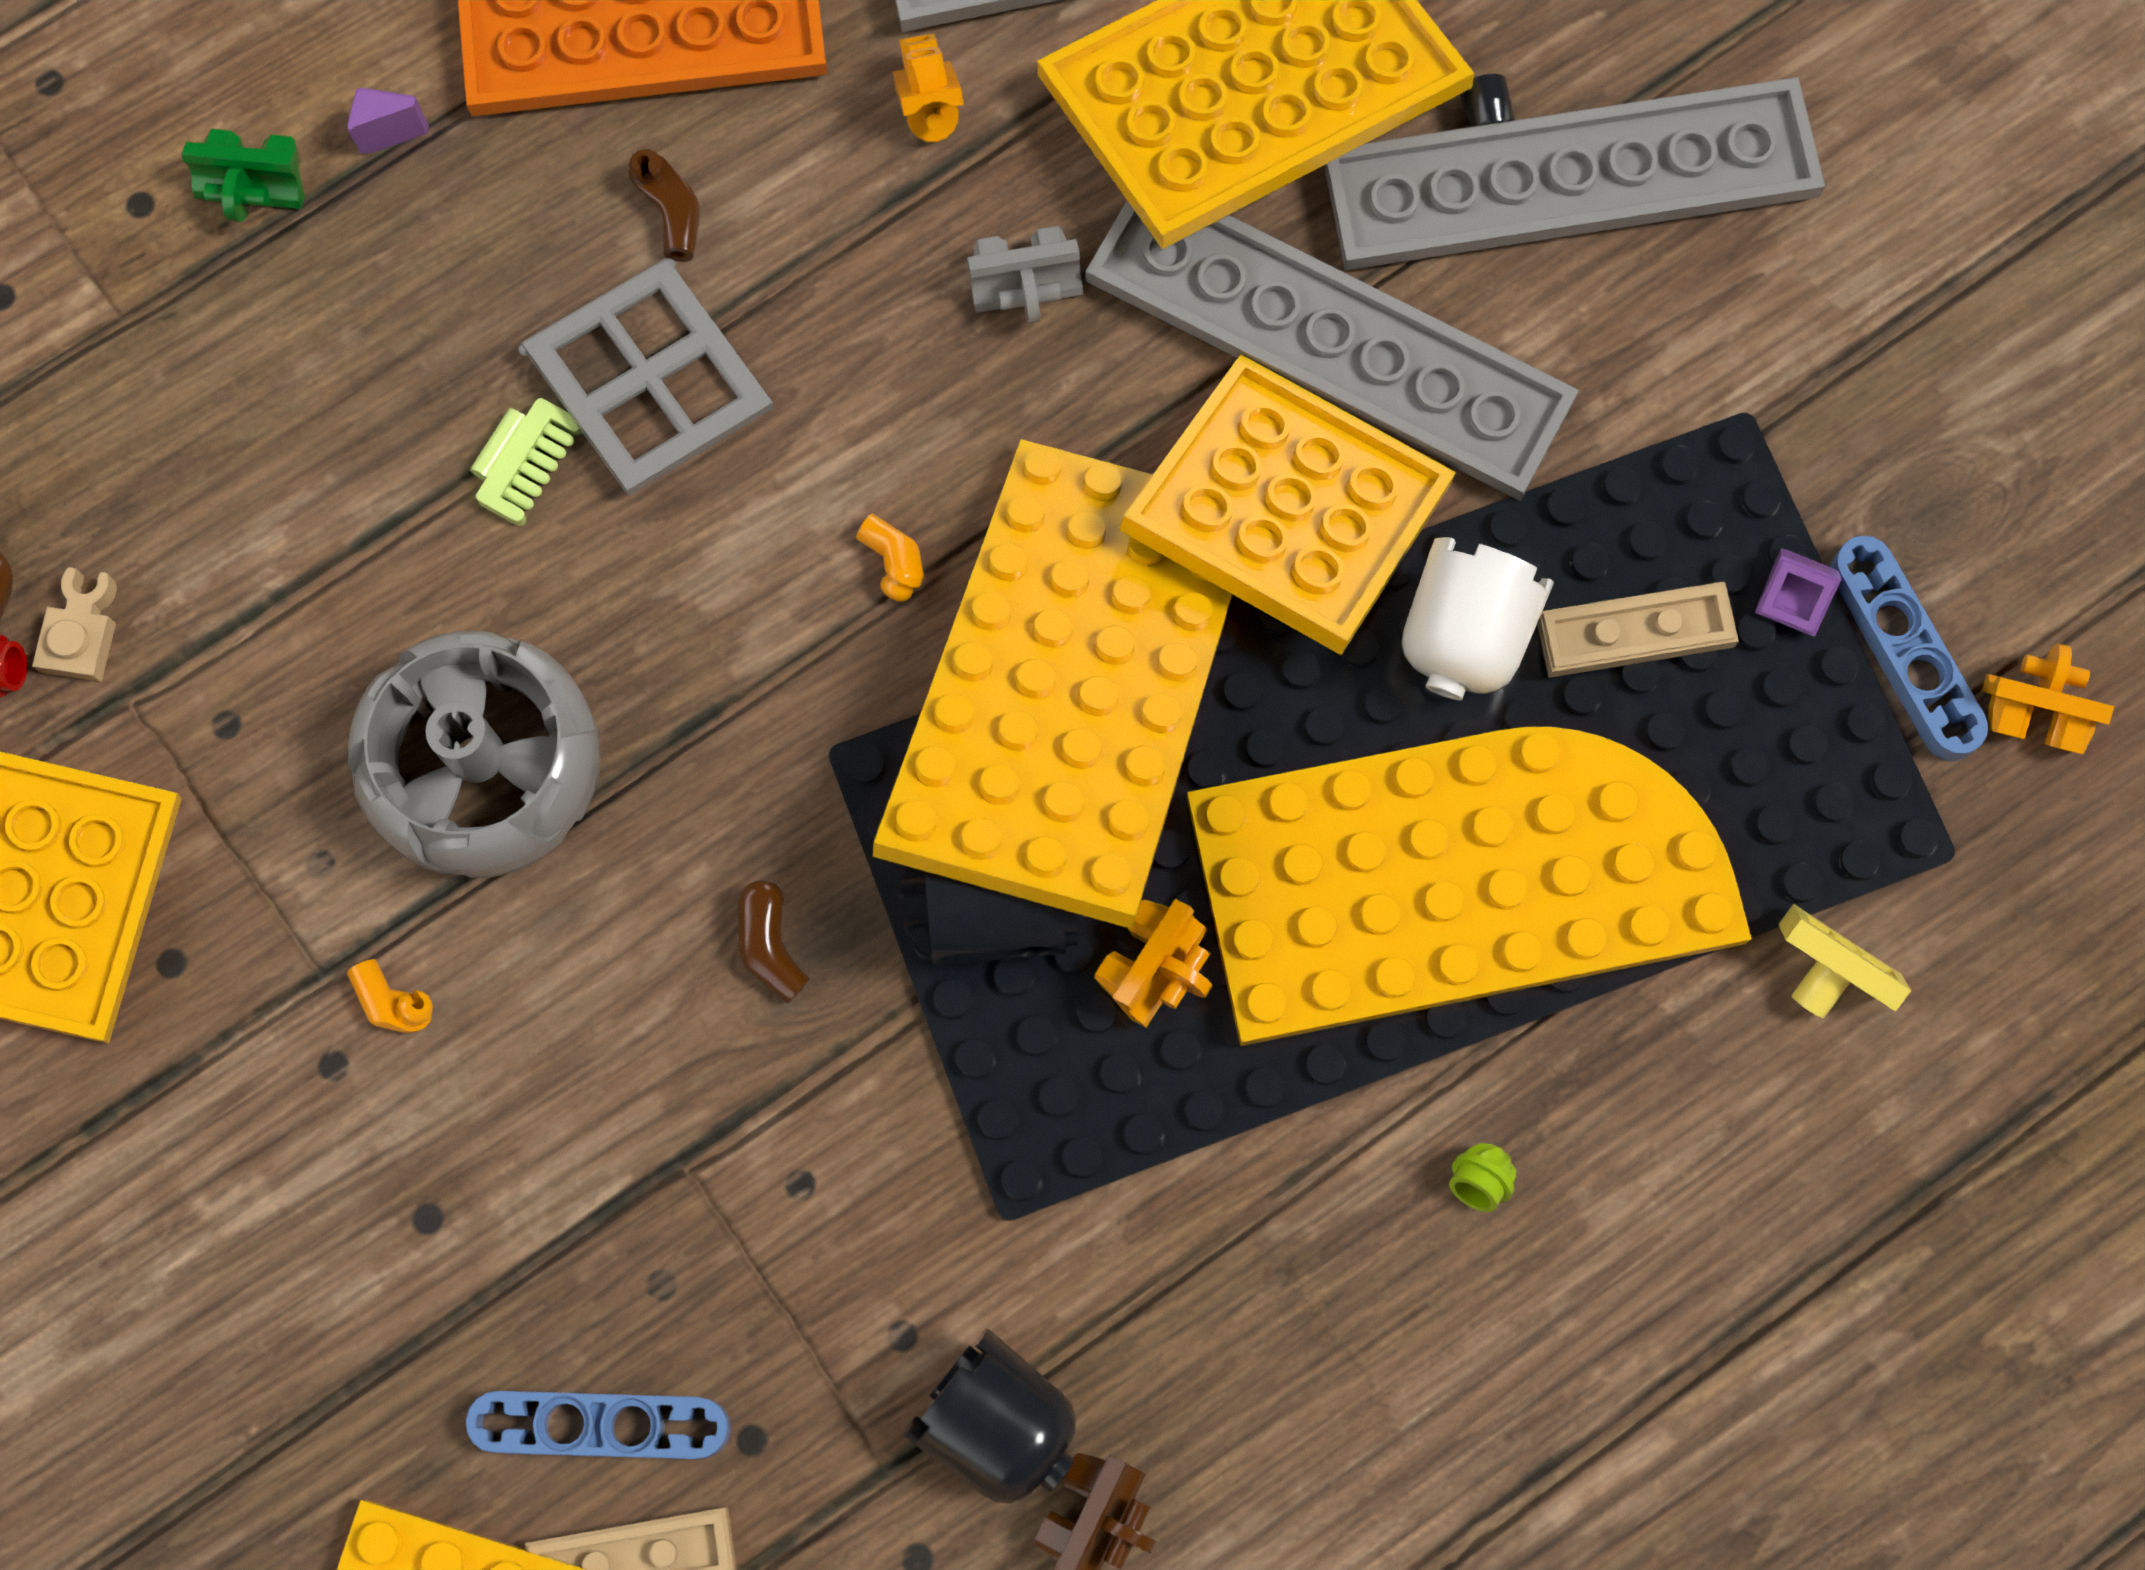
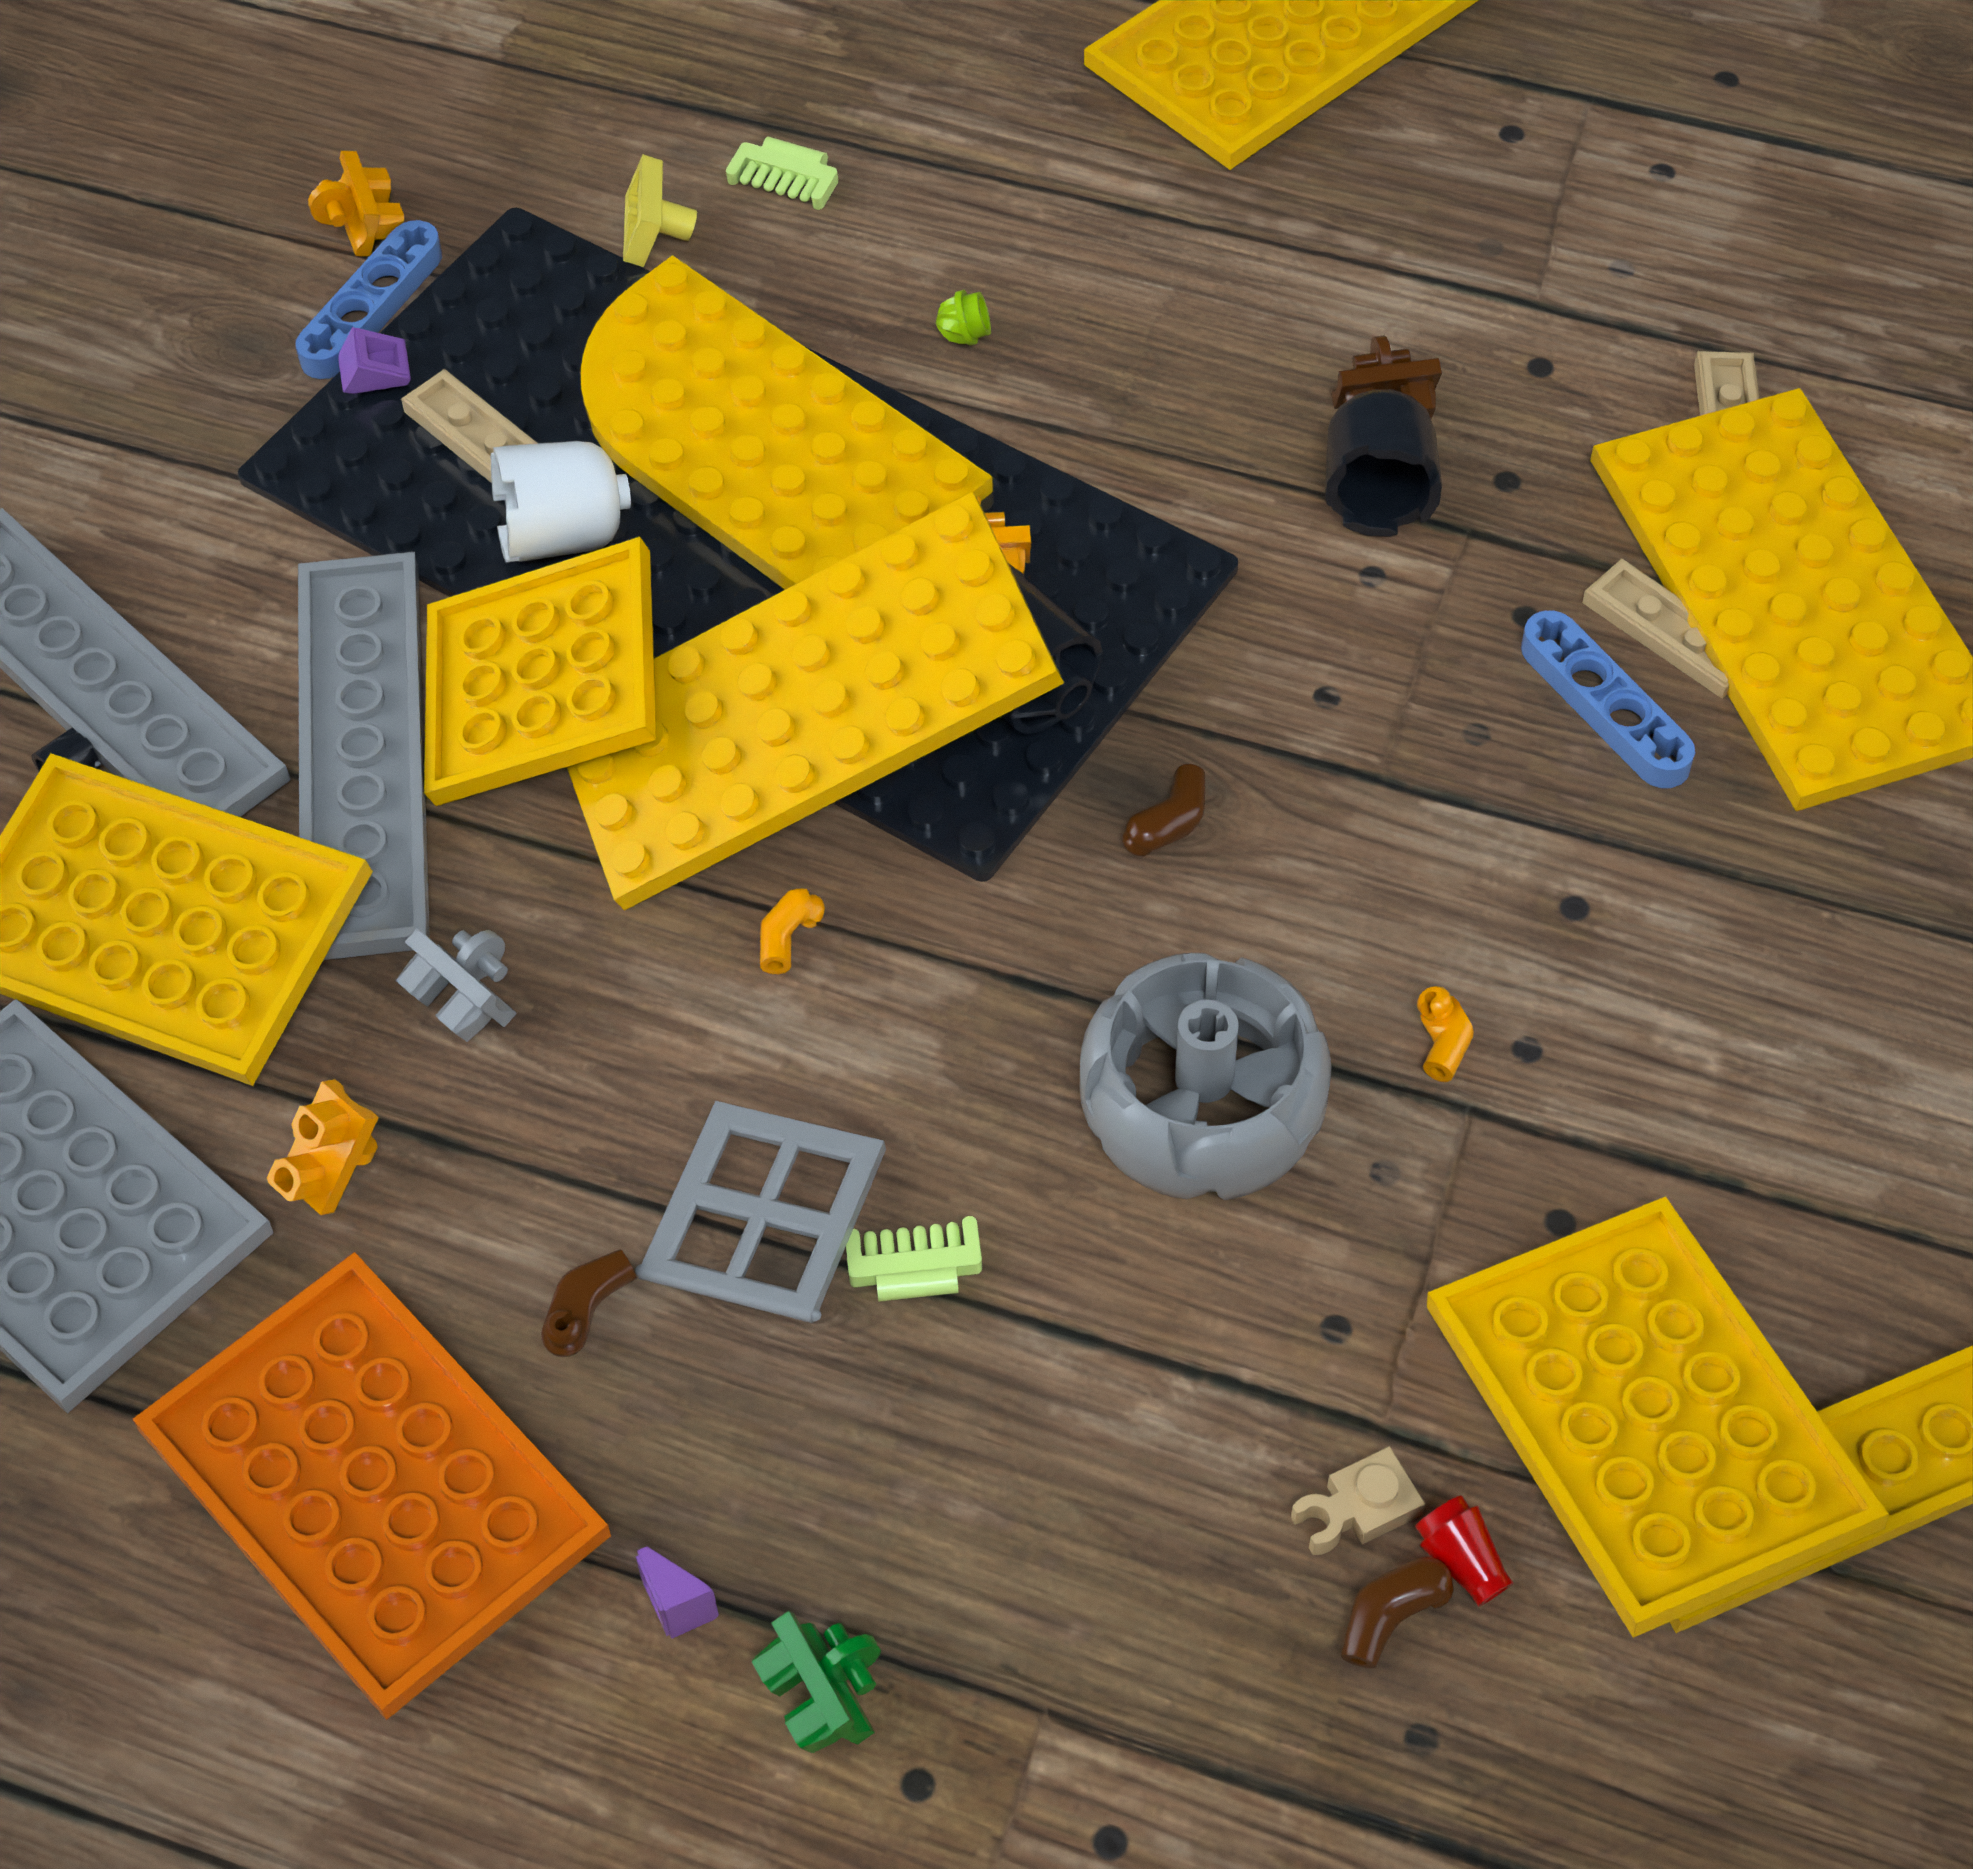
camera: 125 degrees left, 20 degrees down
none -> yellowish green piece [726,136,838,210]

